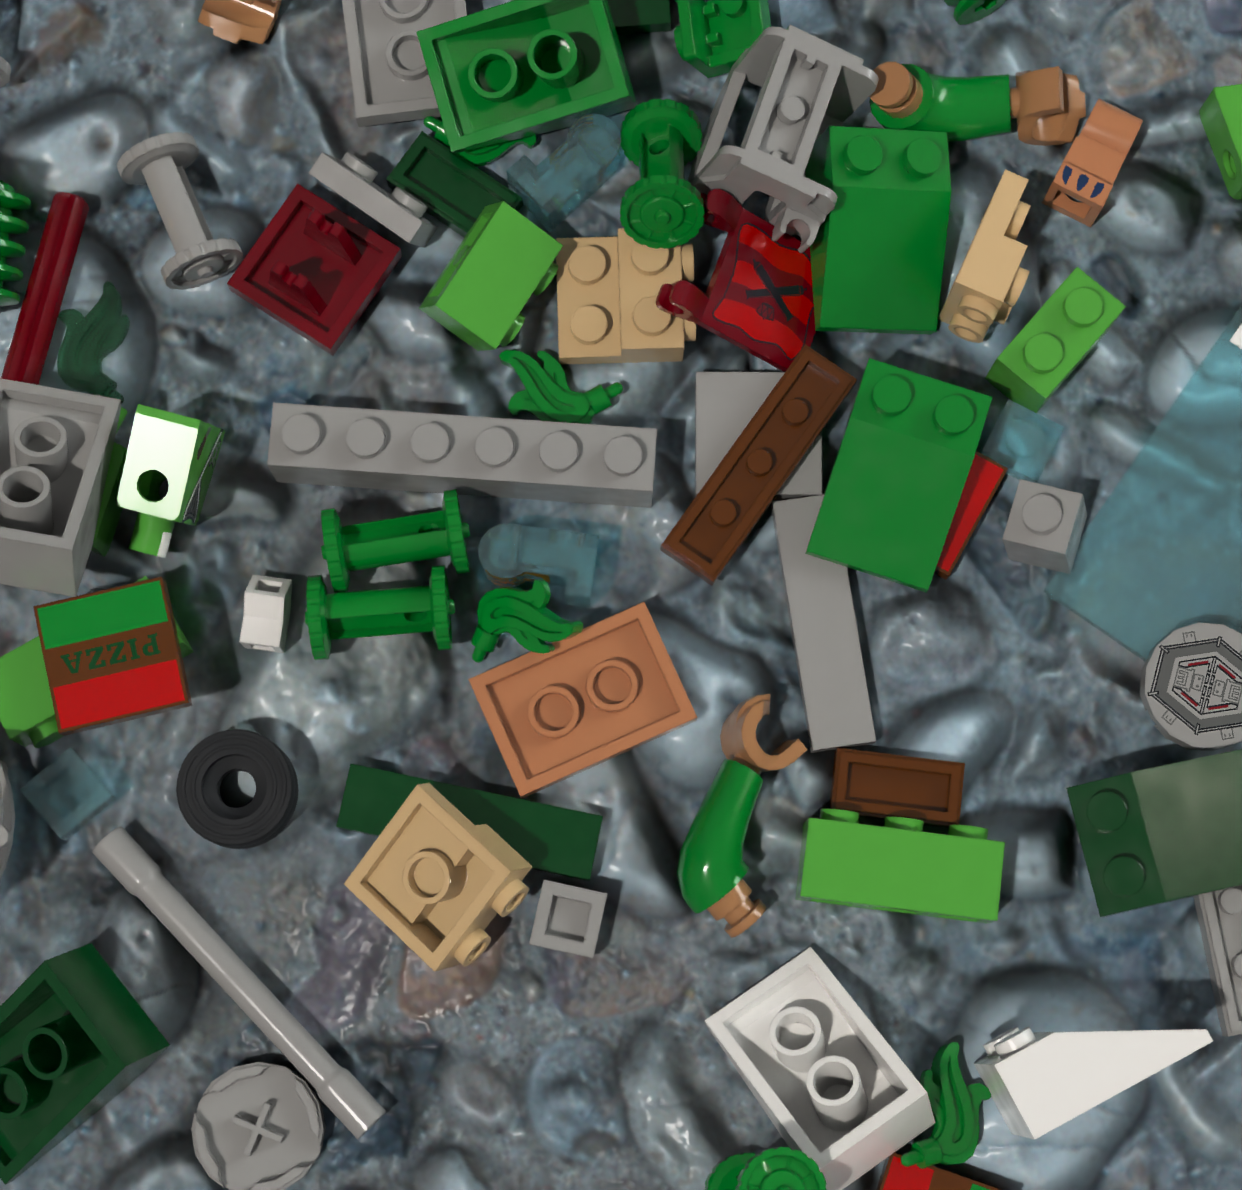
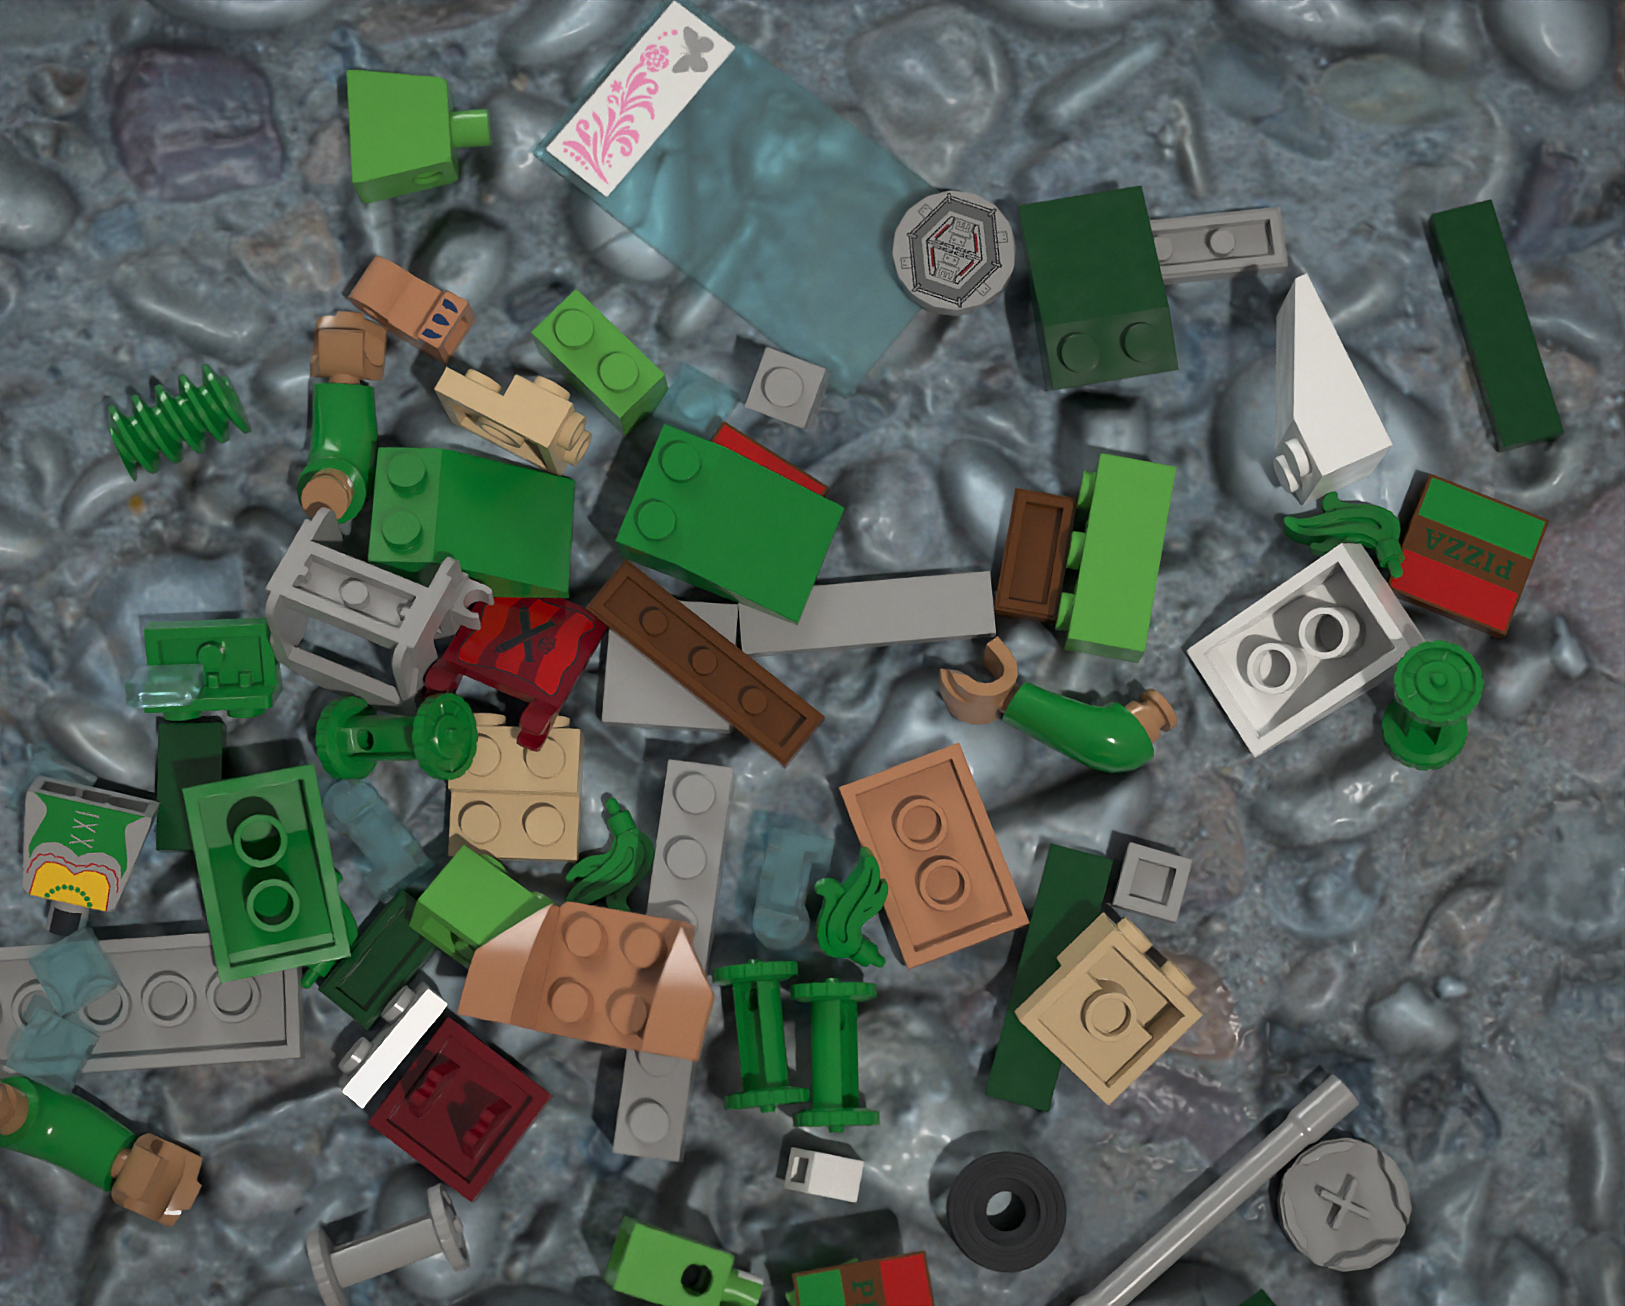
camera: 80 degrees left, 0 degrees up
none -> nougat piece [457,901,715,1061]

